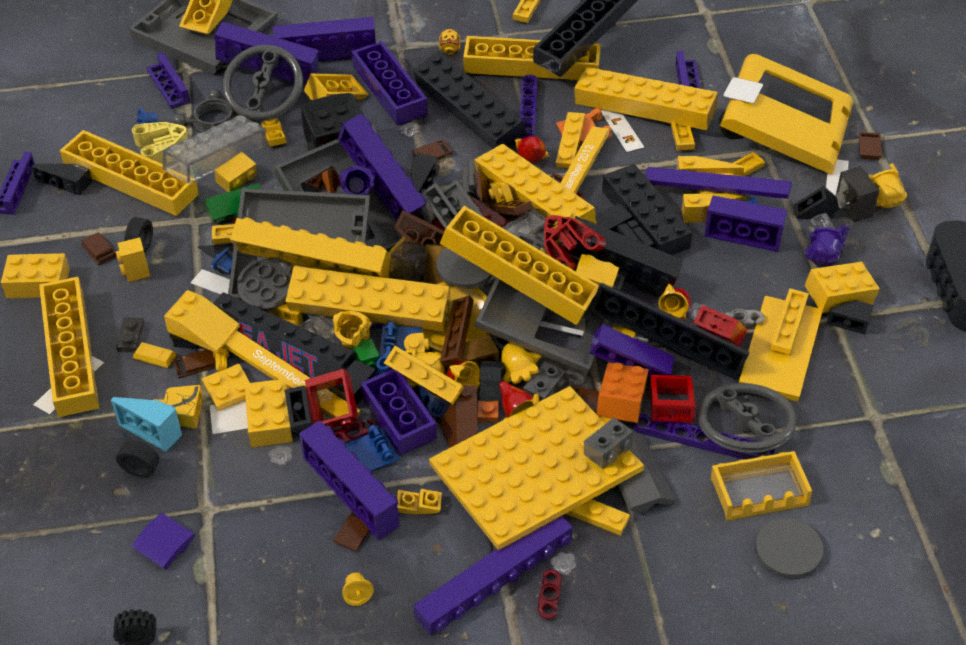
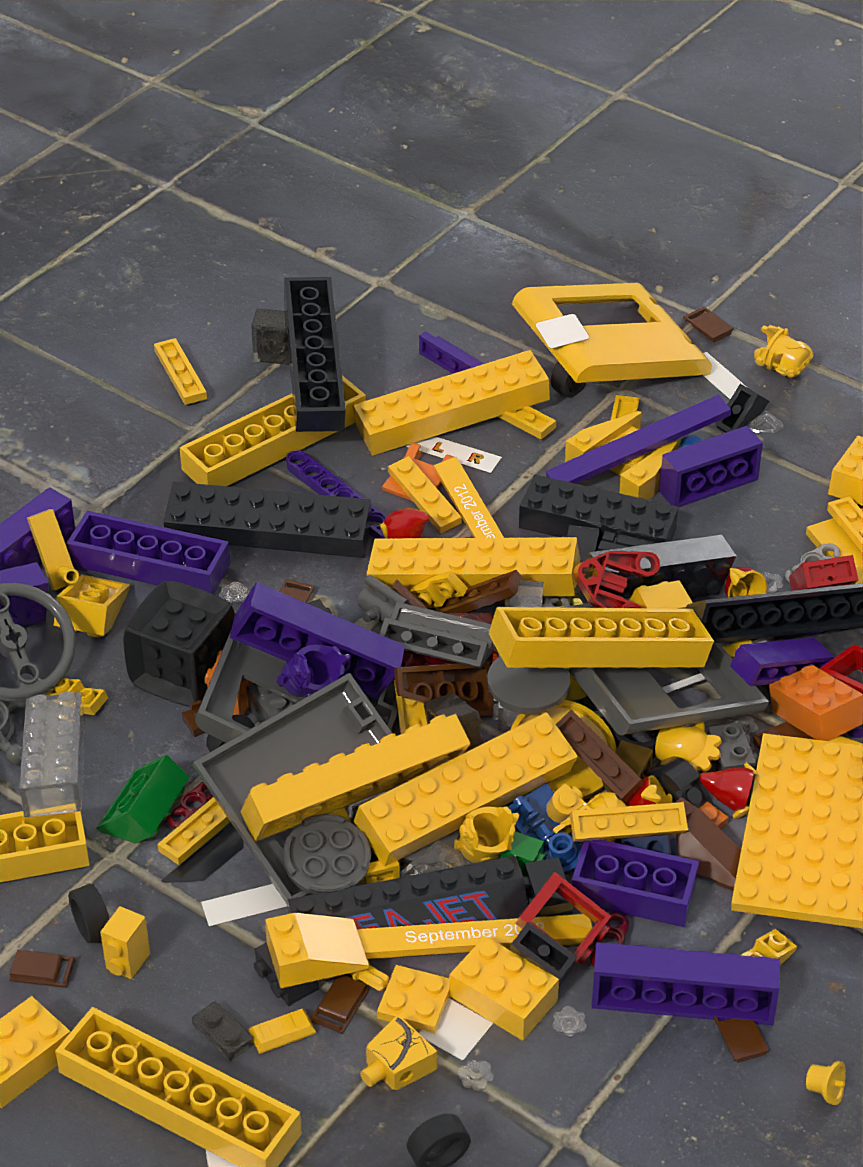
camera: 45 degrees left, 5 degrees down
medium azure slope [111,397,182,452] -> none
blue piece [211,247,233,274] -> none
yellow brick [215,152,257,192] -> none
blue hinge [345,424,400,471] -> none
pearl gold brick [424,244,446,284] -> none
yellow head [439,29,460,55] -> none
dark purple helmet [805,225,850,267] -> none
clear smoke brick [835,166,879,222] -> none
none -> yellow piece [27,509,79,590]
none -> clear plant [458,1060,493,1091]

